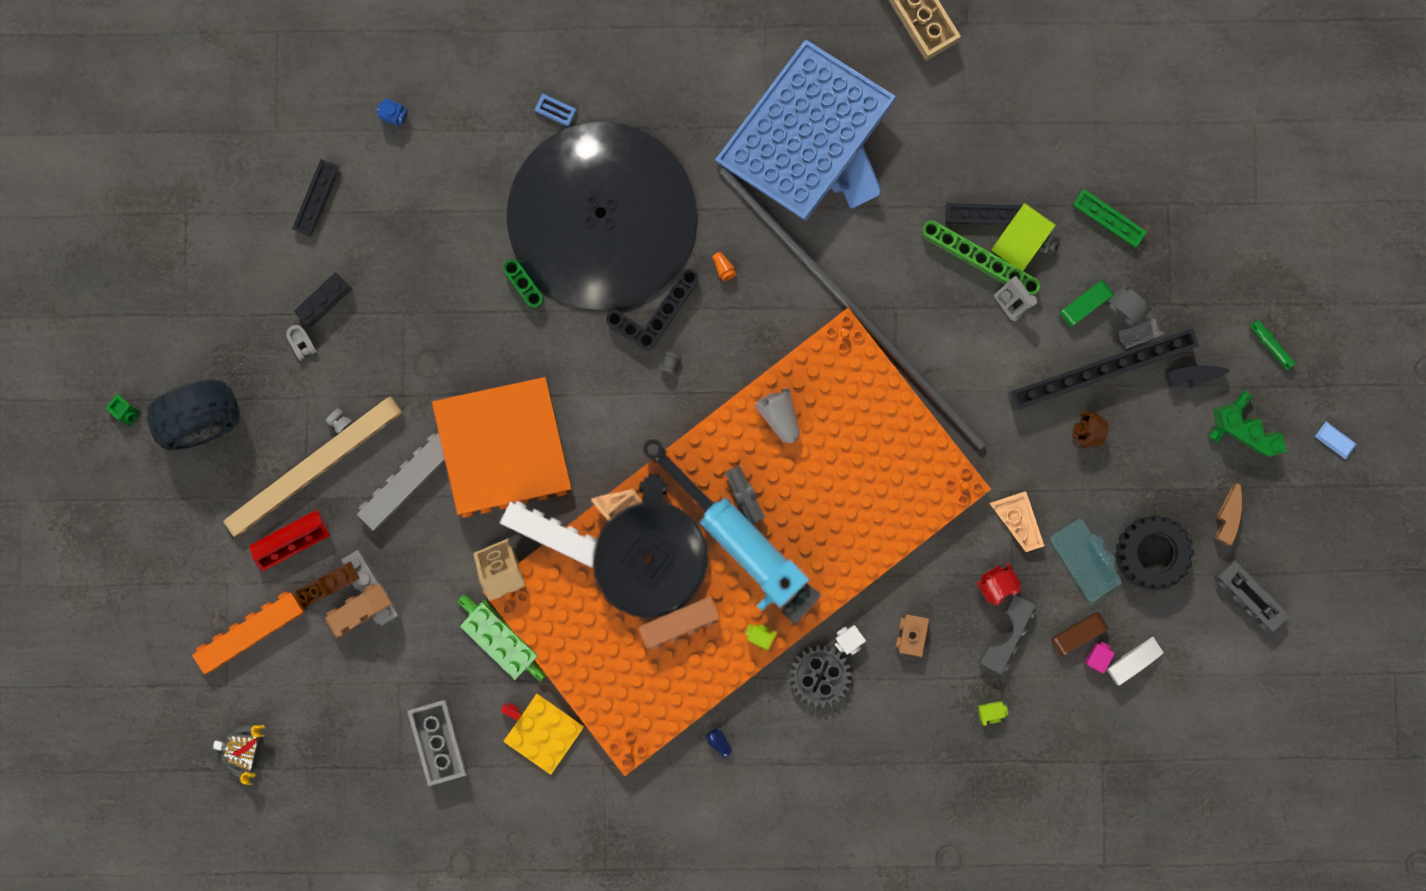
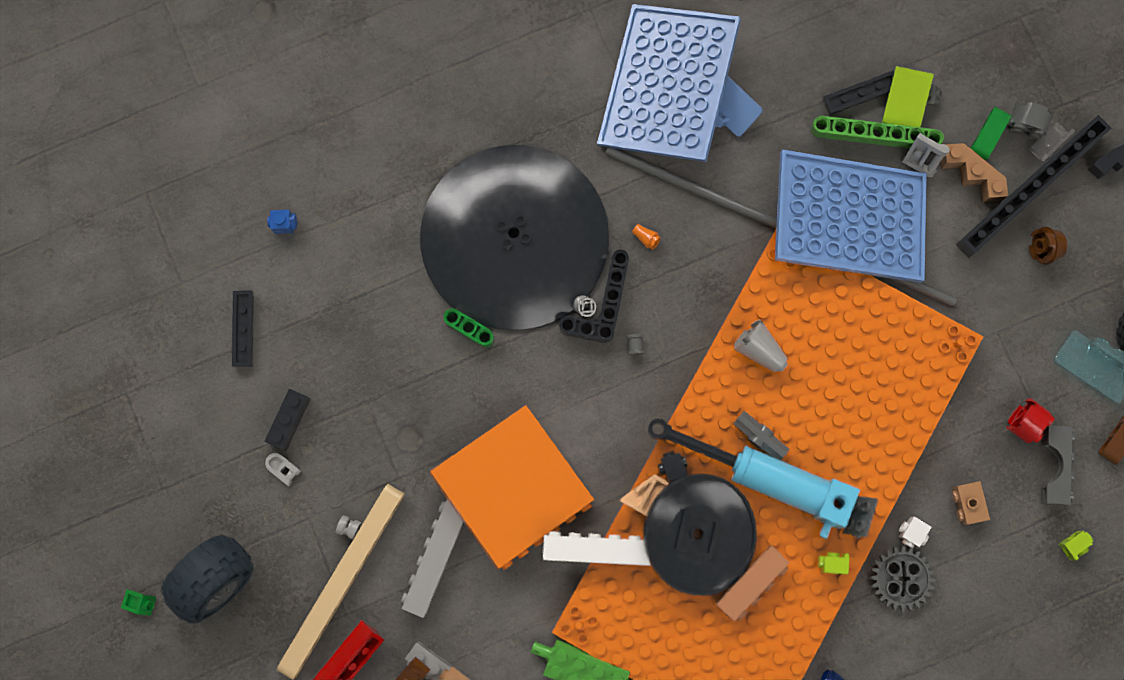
camera: 20 degrees left, 5 degrees down
tan brick [473,538,525,601] -> none
medium blue tile [534,93,577,127] -> none
light nougat wing [989,491,1044,552] -> none
green plate [1072,189,1147,248] -> none
none -> light grey wheel [573,295,597,317]
none -> medium blue plate [775,150,926,283]
none -> medium nougat brick [941,143,1008,203]

